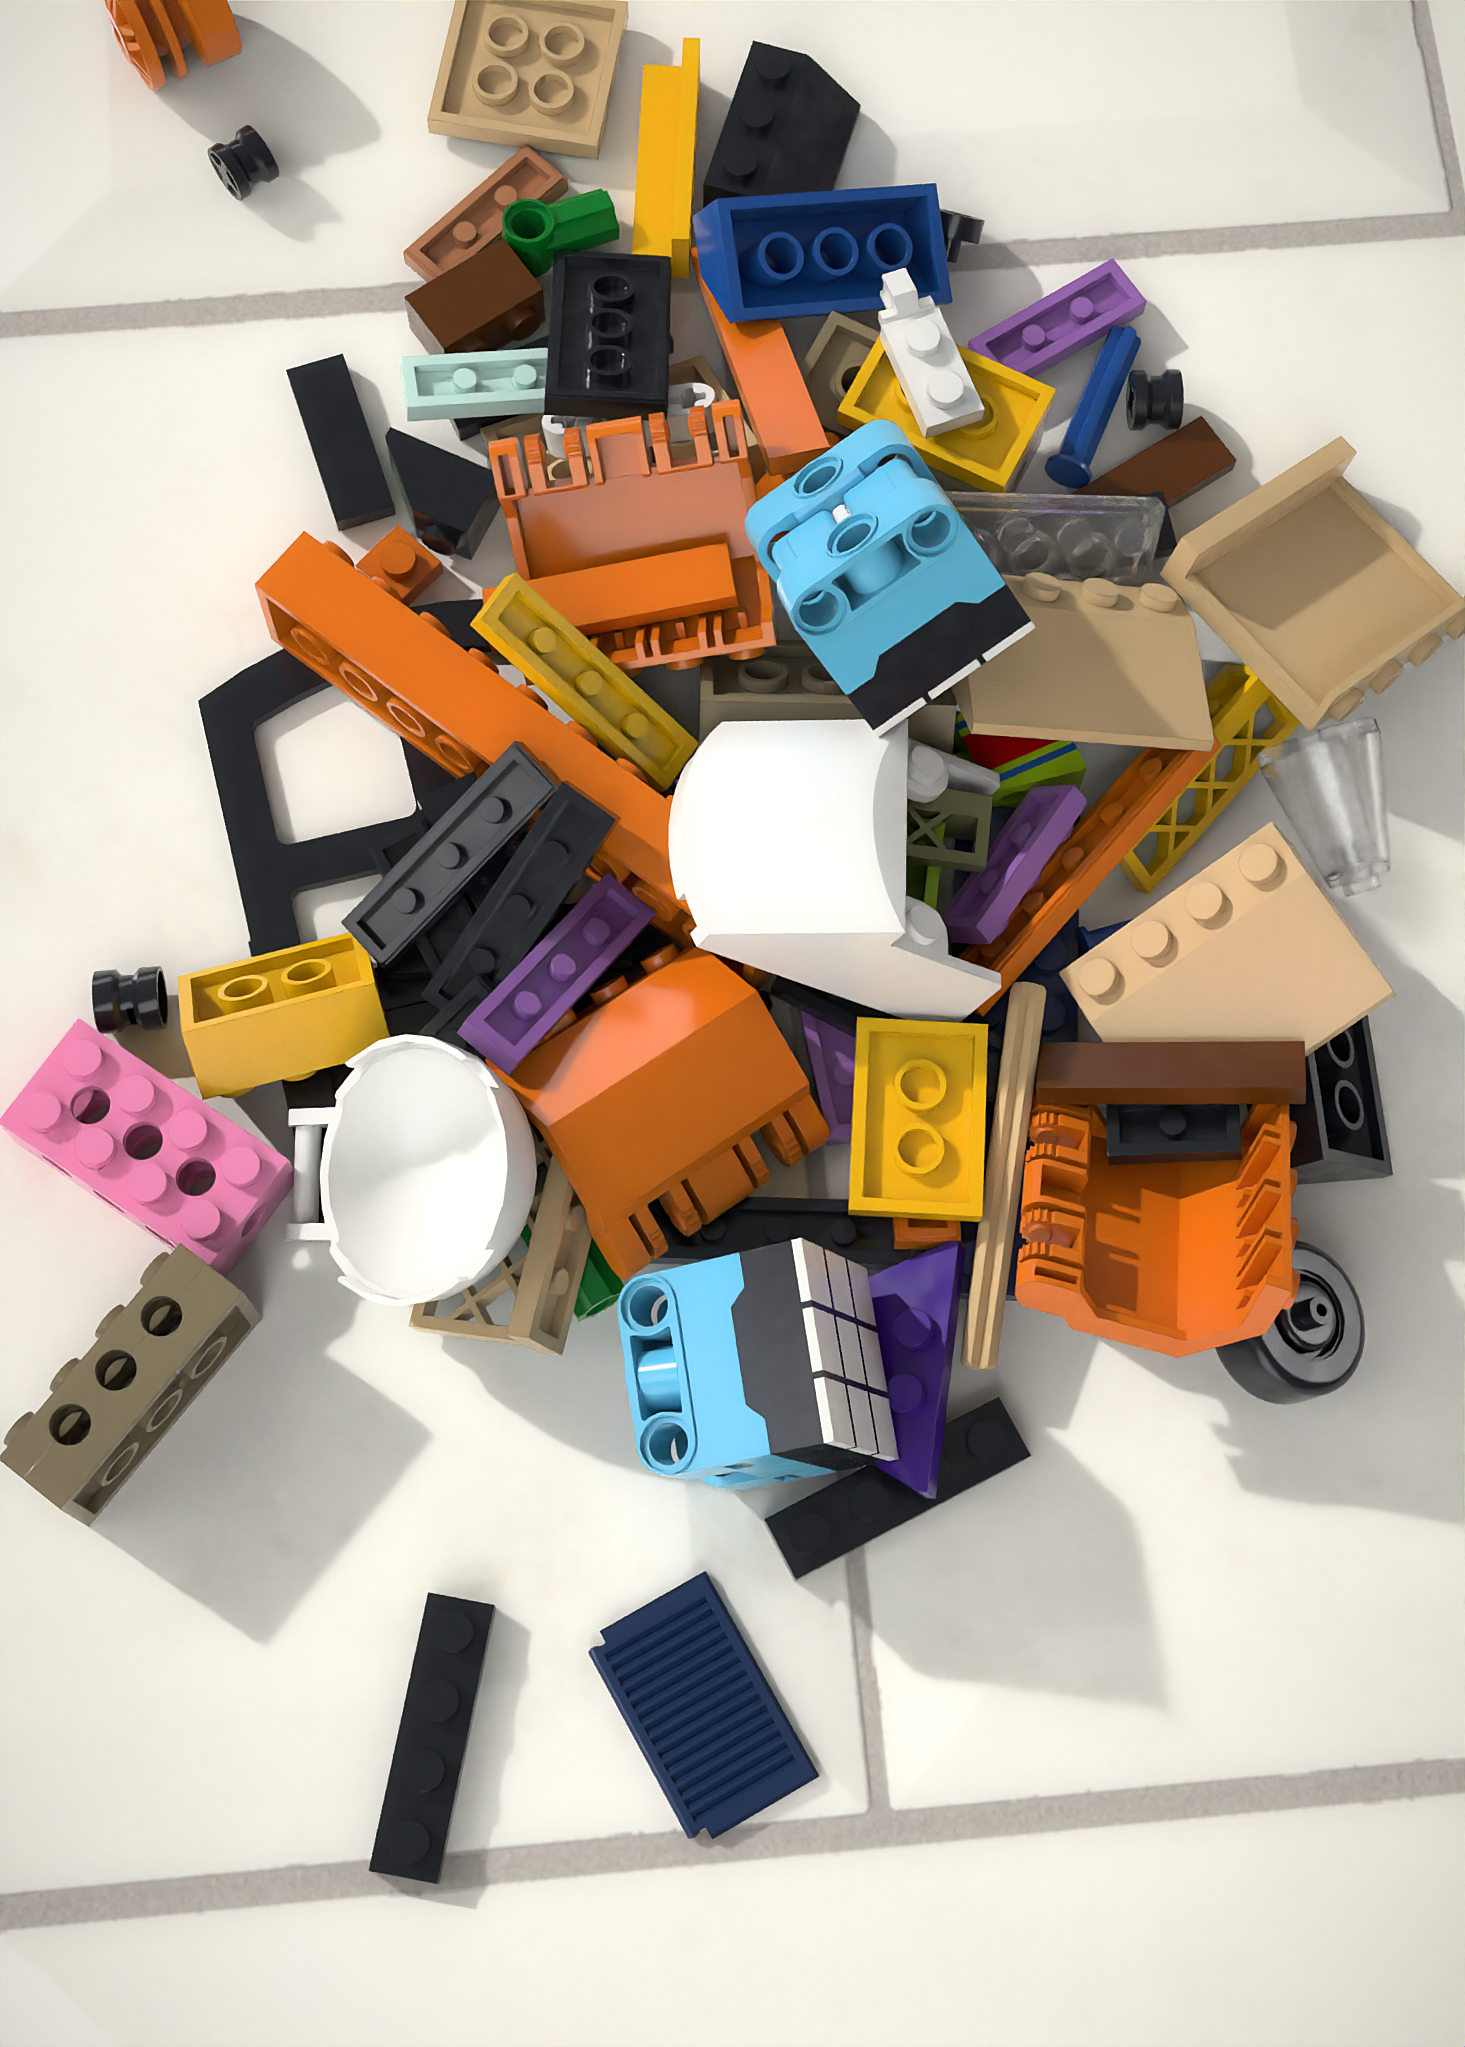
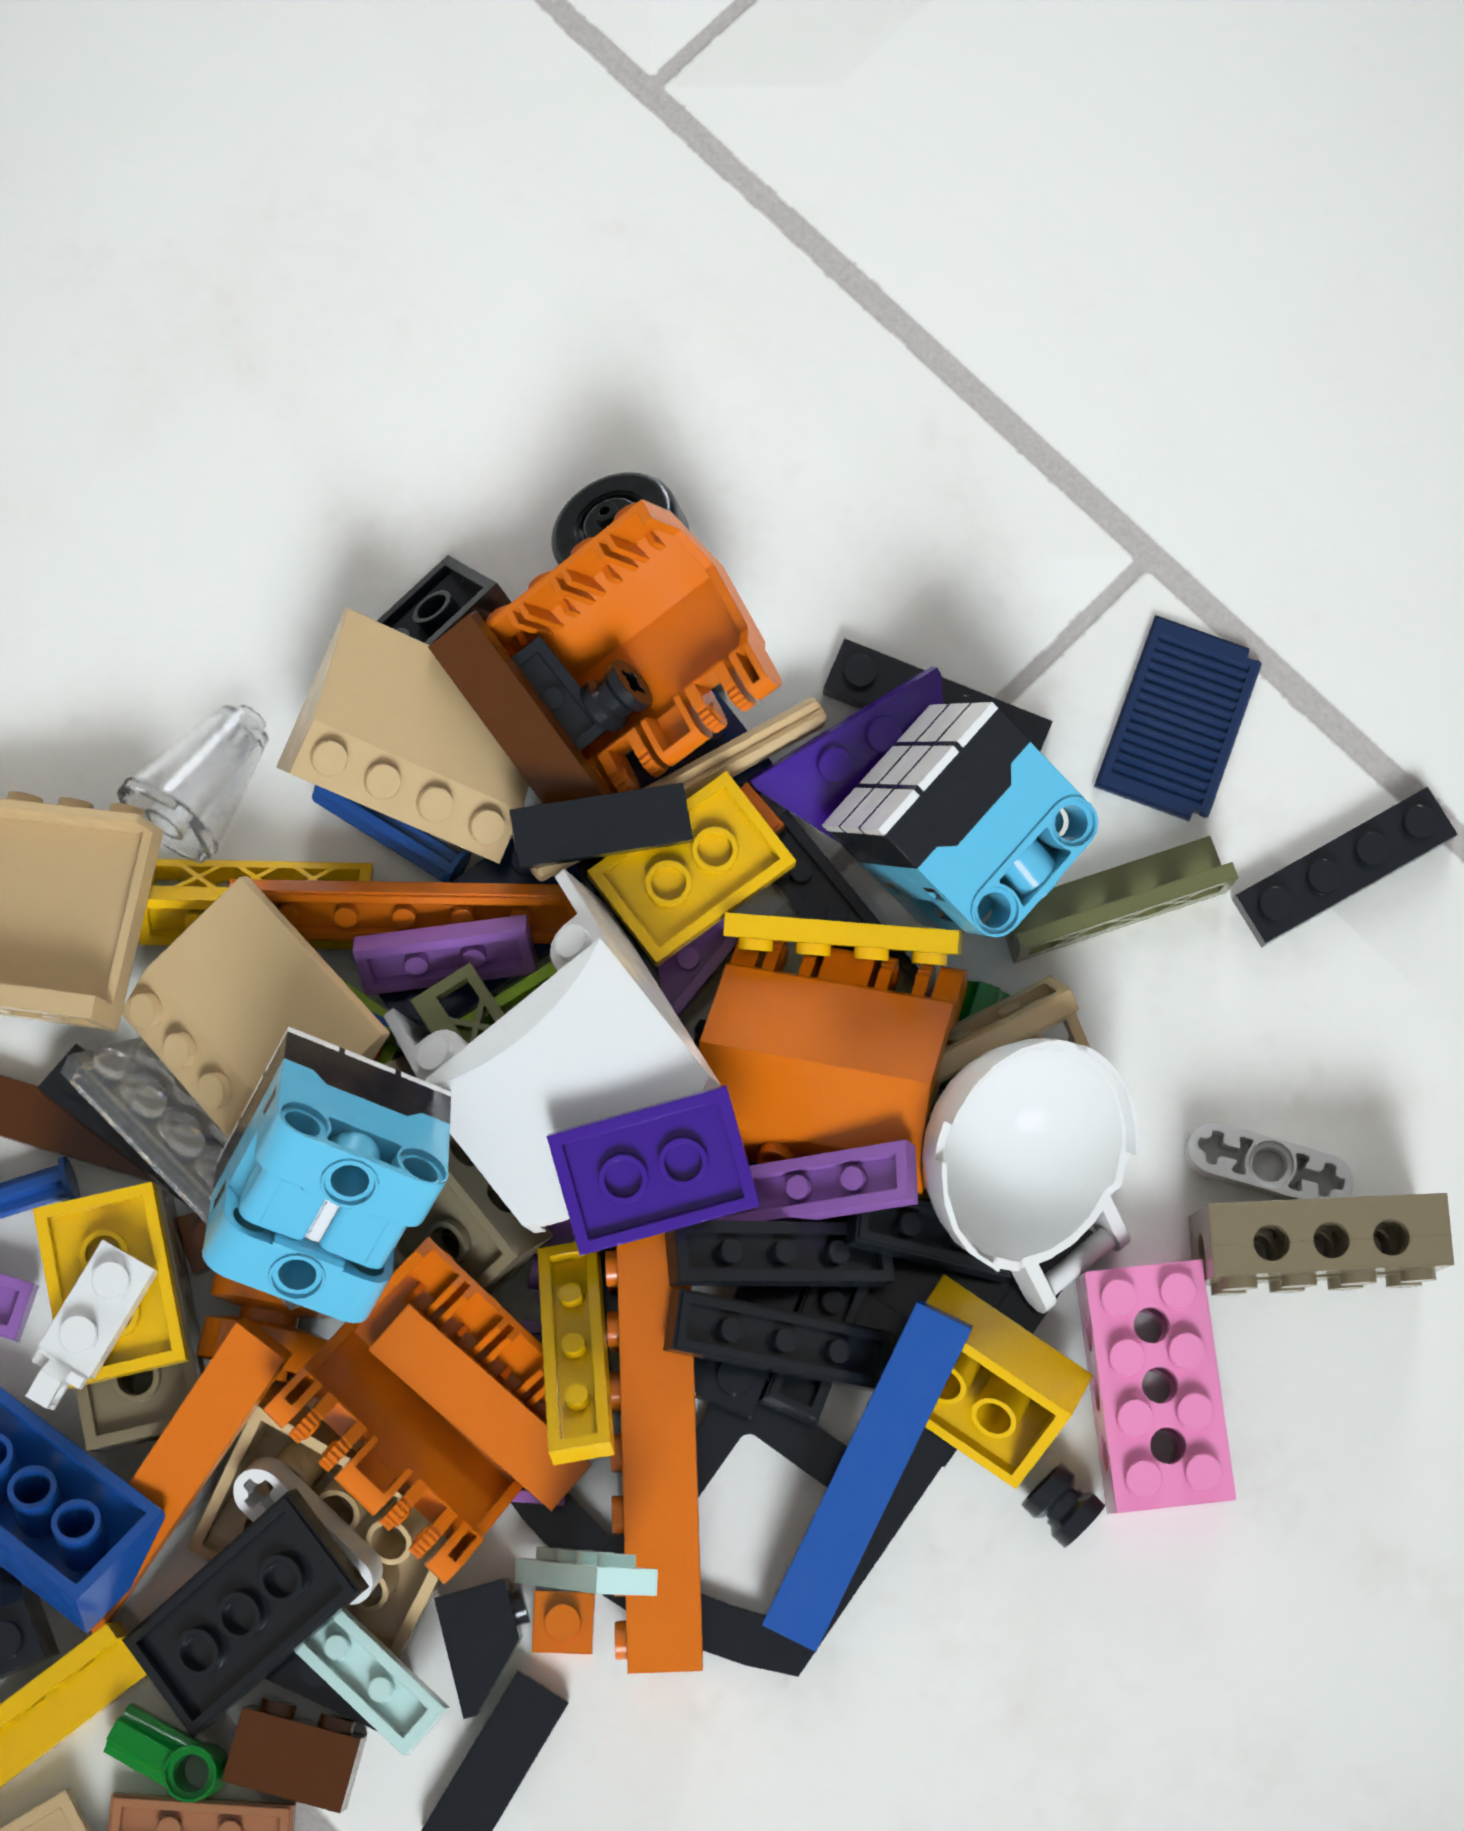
camera: 130 degrees left, 5 degrees up
none -> black tile [509,783,693,870]
none -> light aqua plate [514,1547,658,1596]
none -> dark purple plate [546,1084,760,1256]
none -> black wheel [580,659,653,732]
none -> yellow plate [723,912,963,966]
none -> blue tile [762,1299,973,1652]
none -> olive fence [1004,836,1239,963]
none -> white beam [1184,1122,1354,1200]

